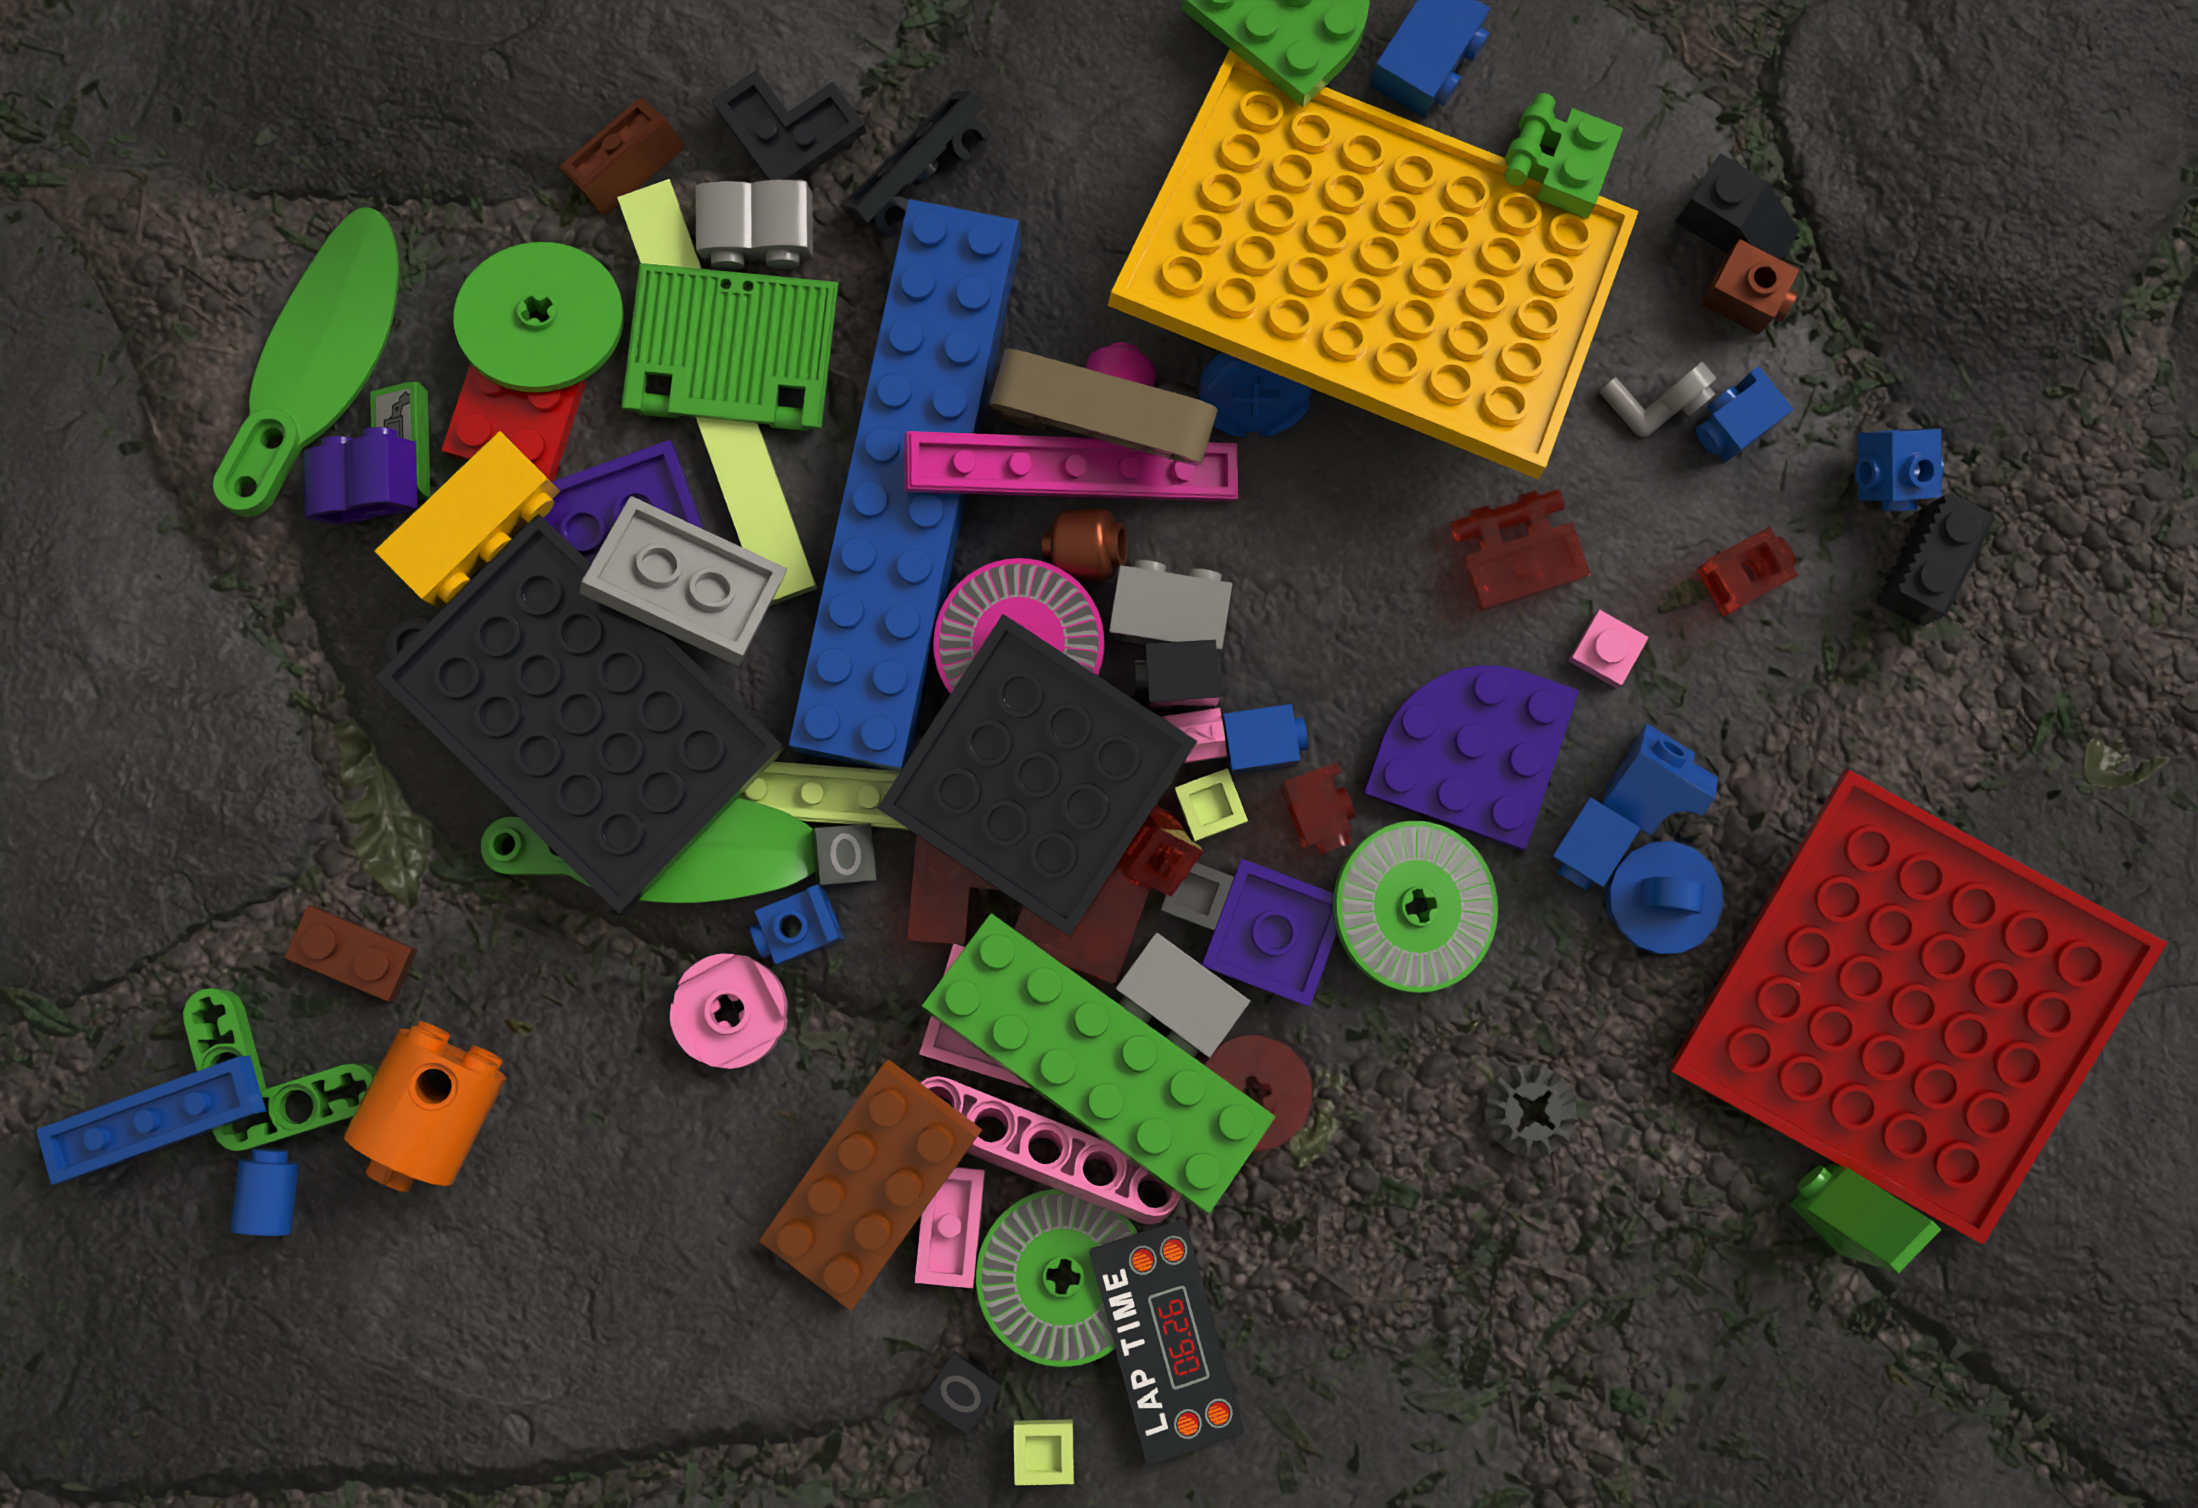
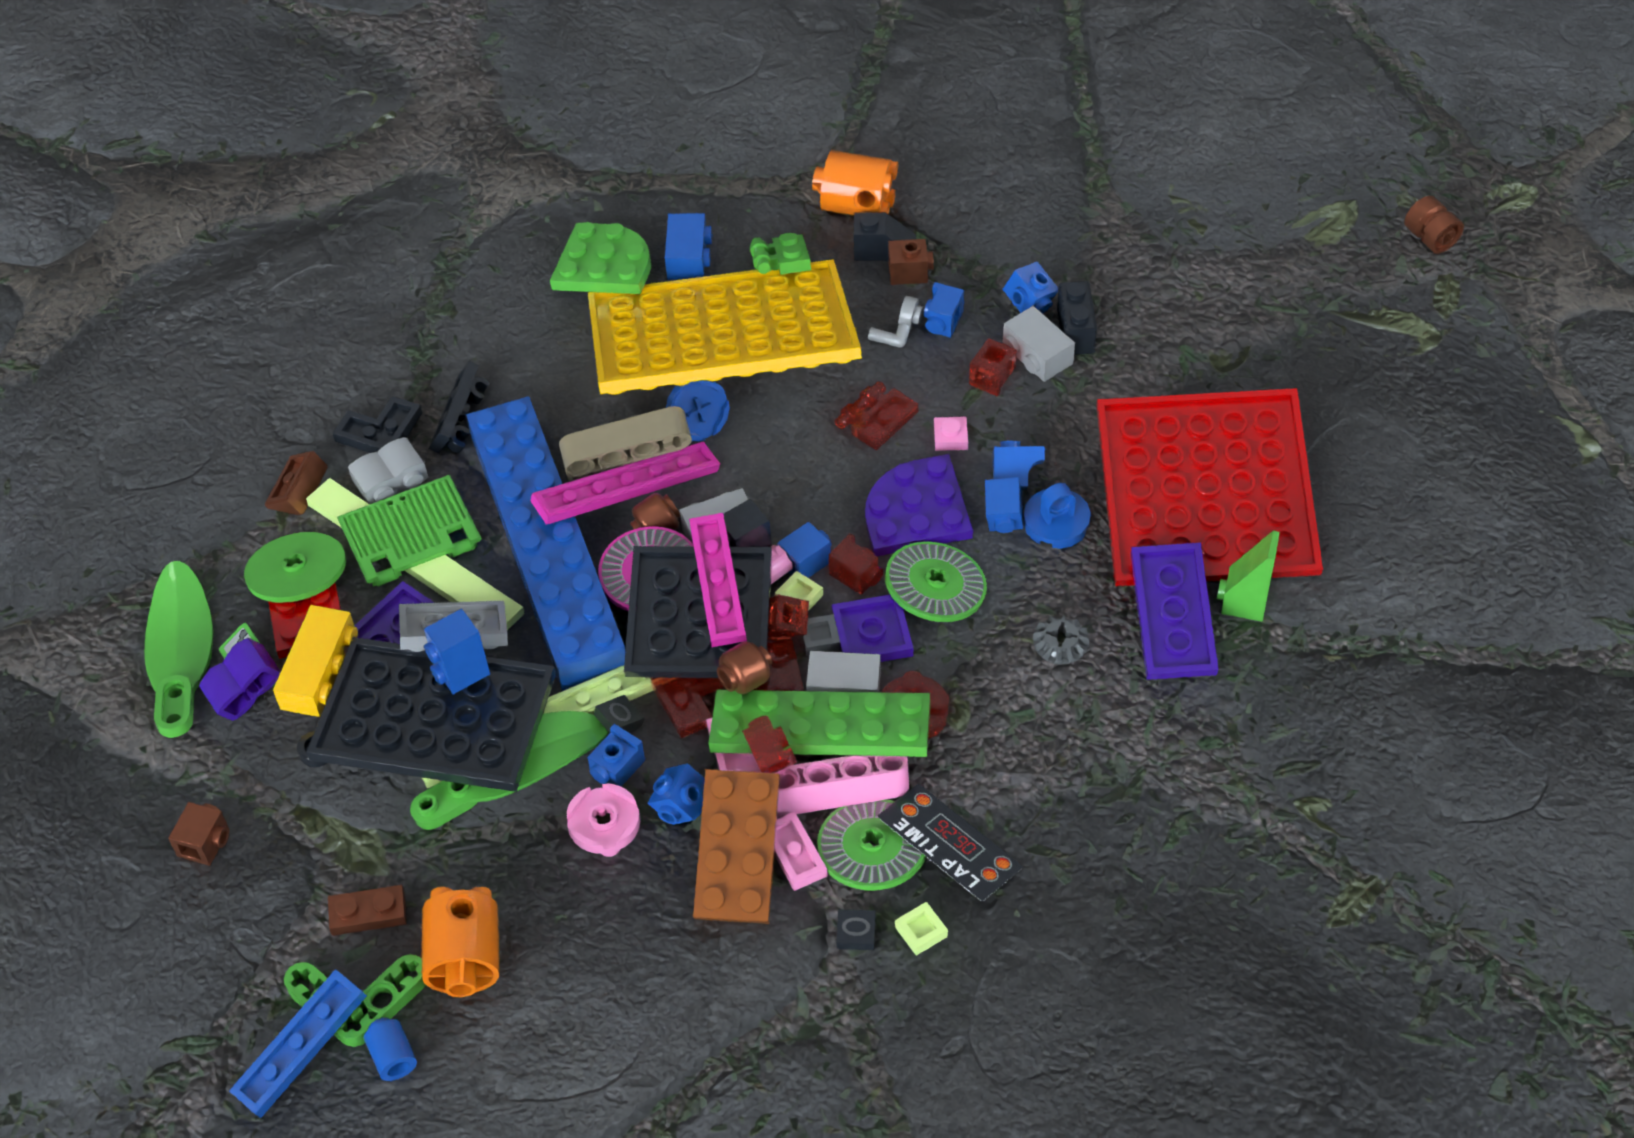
camera: 30 degrees left, 30 degrees down
none -> copper brick [168,802,229,866]
none -> blue brick [423,608,490,694]
none -> blue brick [647,763,705,825]
none -> dark pink plate [689,513,747,647]
none -> copper head [717,641,772,694]
none -> clear red brick [742,715,797,773]
none -> orange cylinder [812,150,898,216]
none -> light grey brick [1002,306,1075,382]
none -> dark purple plate [1130,542,1219,680]

